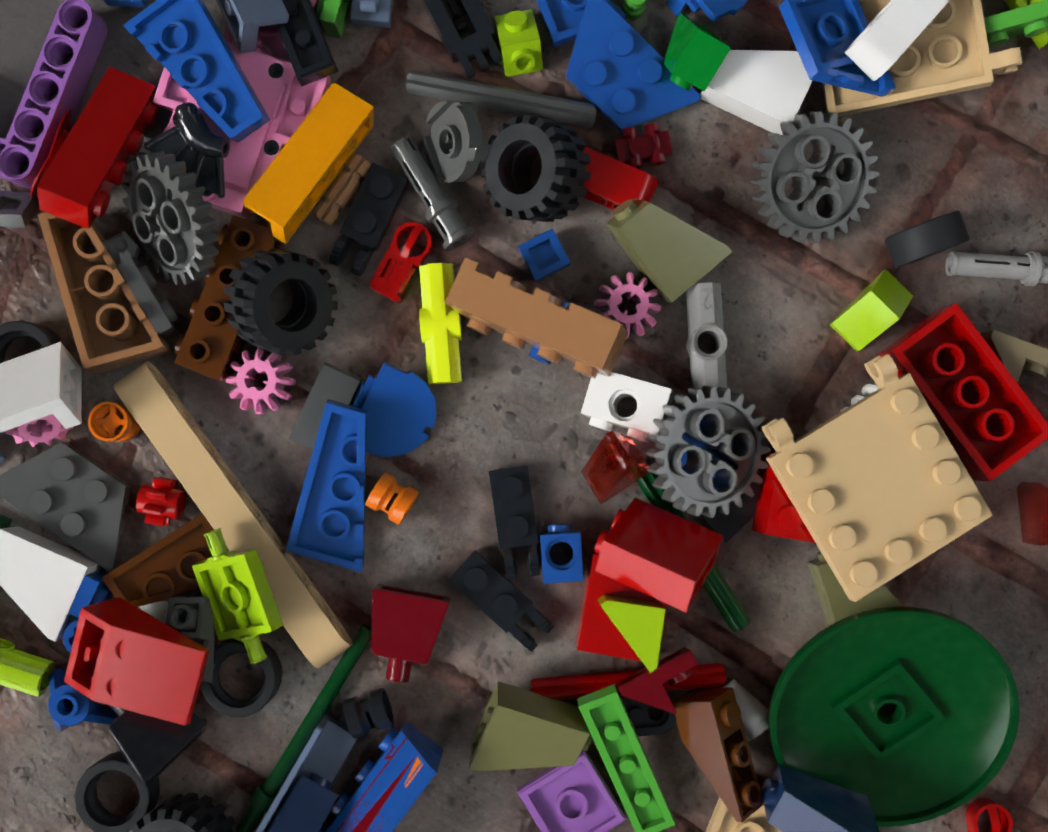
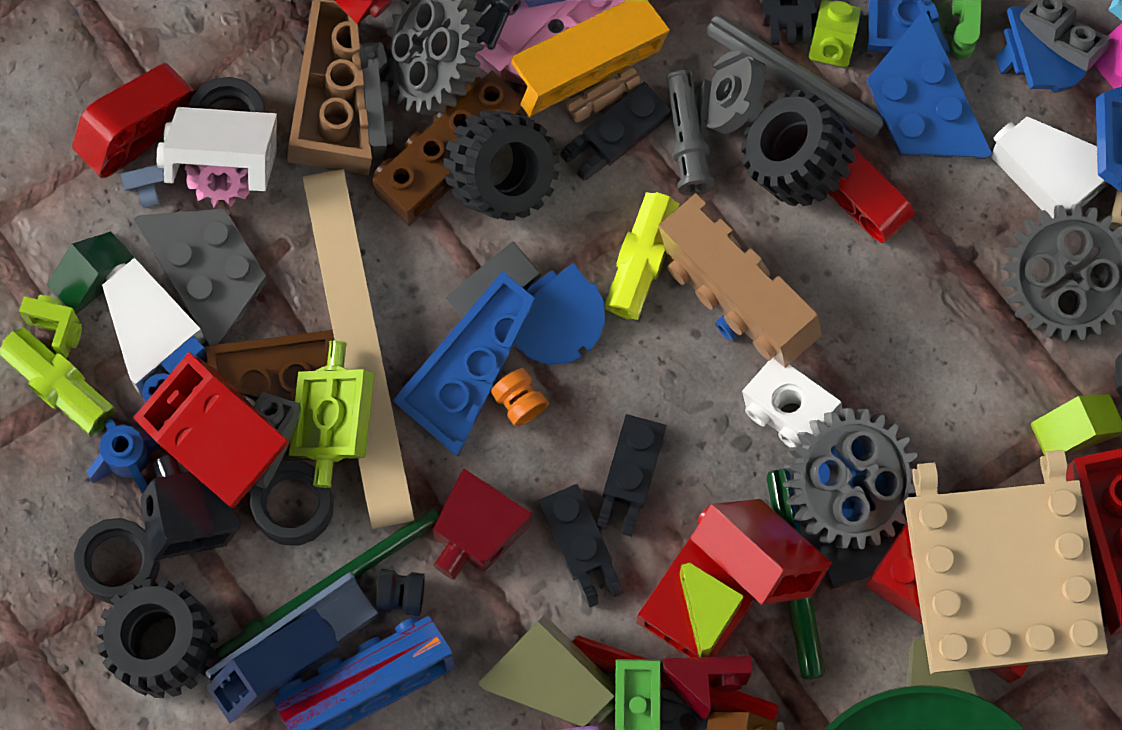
camera: 25 degrees right, 15 degrees down
orange wheel [88,401,141,442] -> none
red gear [136,477,186,527] -> none
bright pink gear [225,347,296,415] -> none
red piece [370,222,433,304] -> none
blue plate [518,228,571,283] -> none
blue brick [540,523,583,583] -> none
clear red slope [581,431,649,504] -> none
bright pink gear [593,272,661,340] -> none
olive slope [605,198,732,303] -> none
dark red piece [614,123,672,169] -> none
green slope [663,13,731,92] -> none
light grey piece [686,282,728,390] -> none

